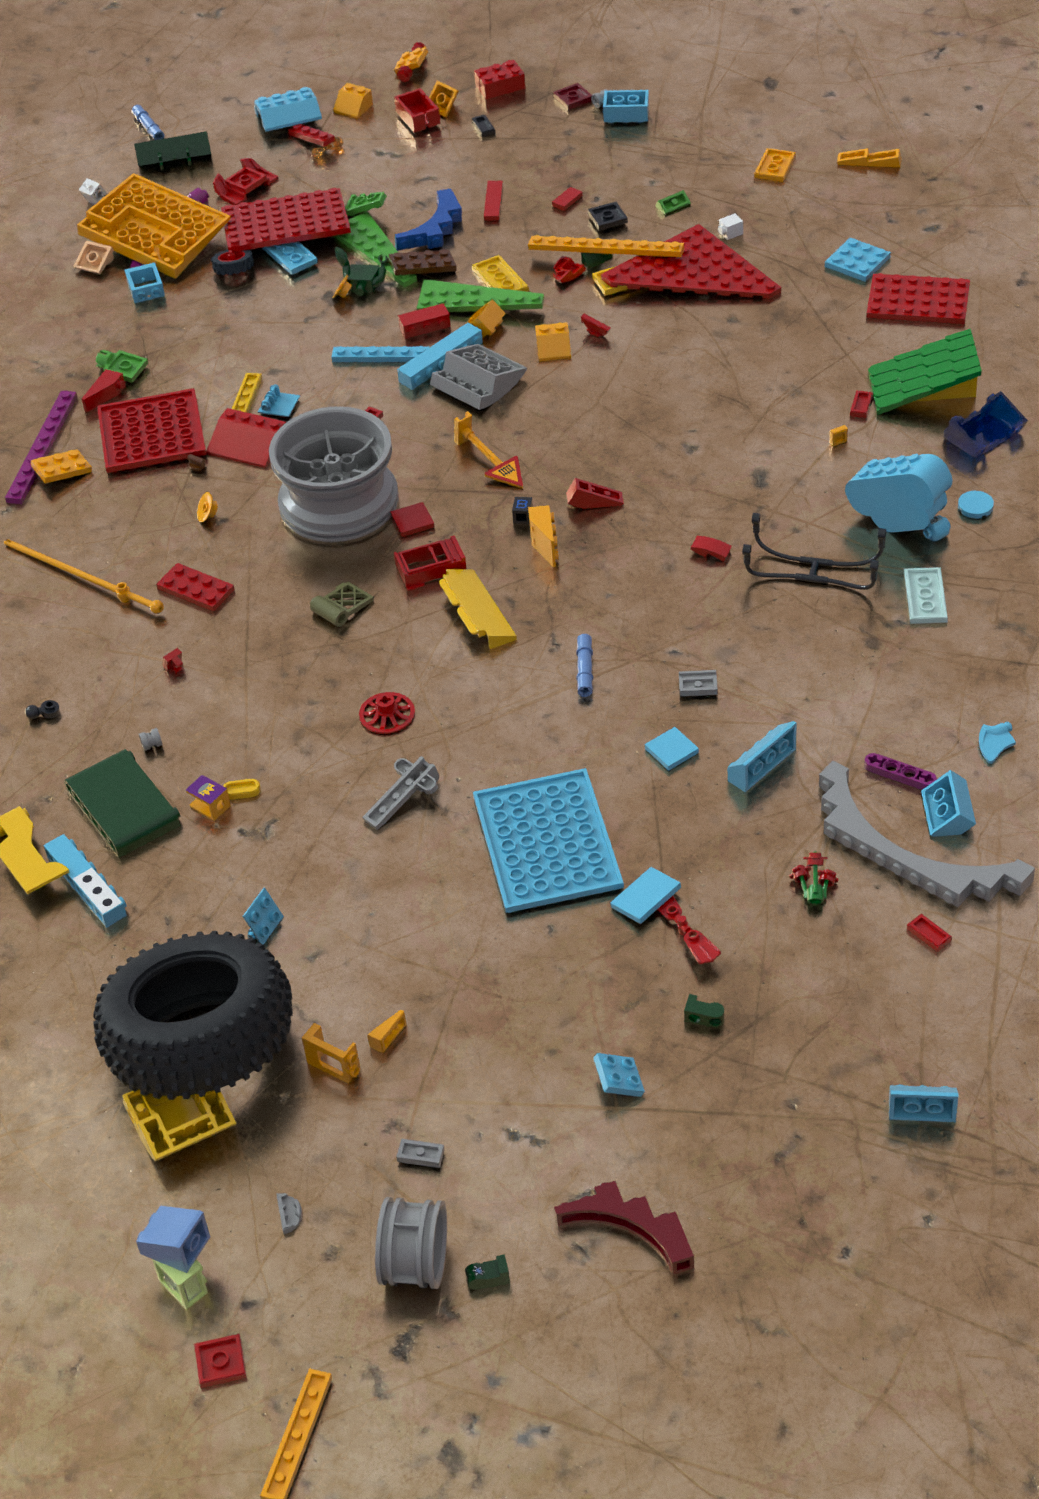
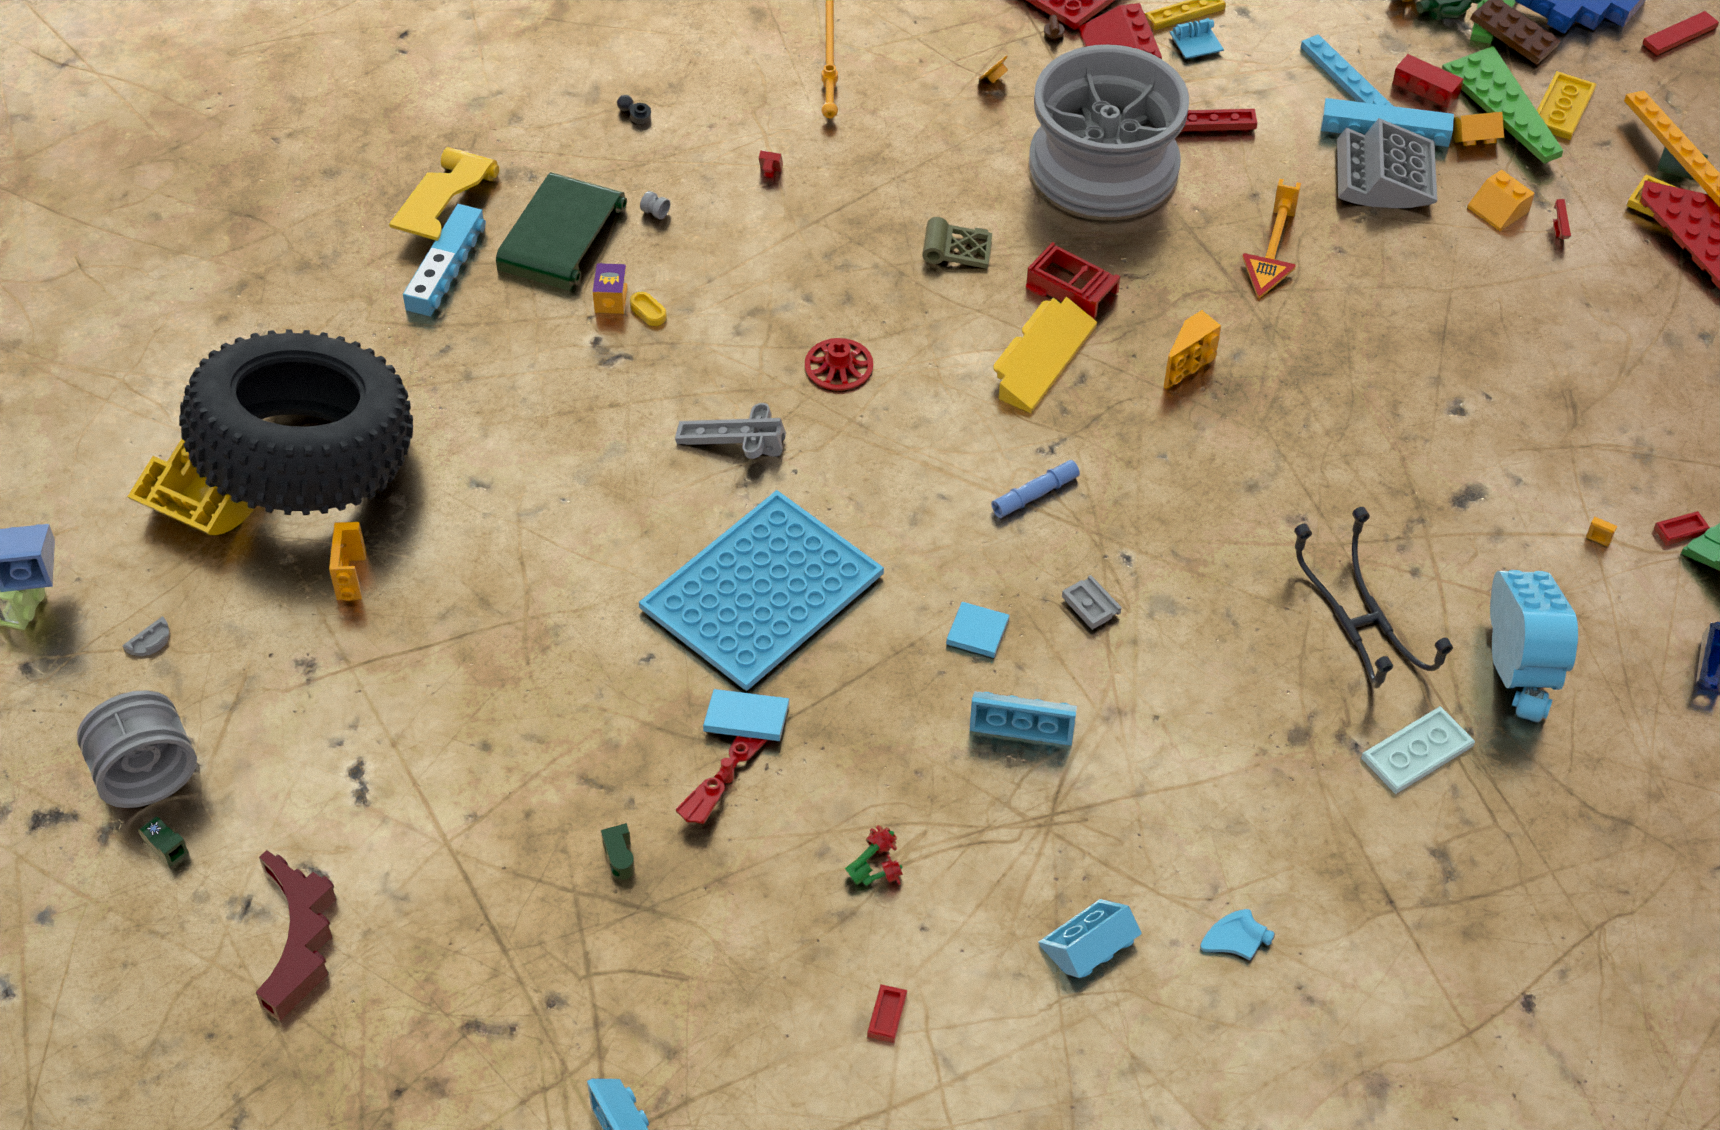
camera: 50 degrees right, 5 degrees up
red plate [156,563,235,612] -> none
medium azure hinge [242,888,284,944] -> none
light orange slope [367,1010,407,1053] -> none
red tile [390,502,435,537] -> none
light grey plate [396,1139,445,1168] -> none
black brick [512,497,533,524] -> none
red brick [553,256,586,283] -> none
red slope [566,478,624,509] -> none
medium azure plate [593,1053,645,1097] -> none
red slope [690,536,732,562] -> none
light grey arch [819,760,1035,907] -> none
magenta beam [864,753,937,790] -> none
medium azure tile [958,491,994,519] -> none

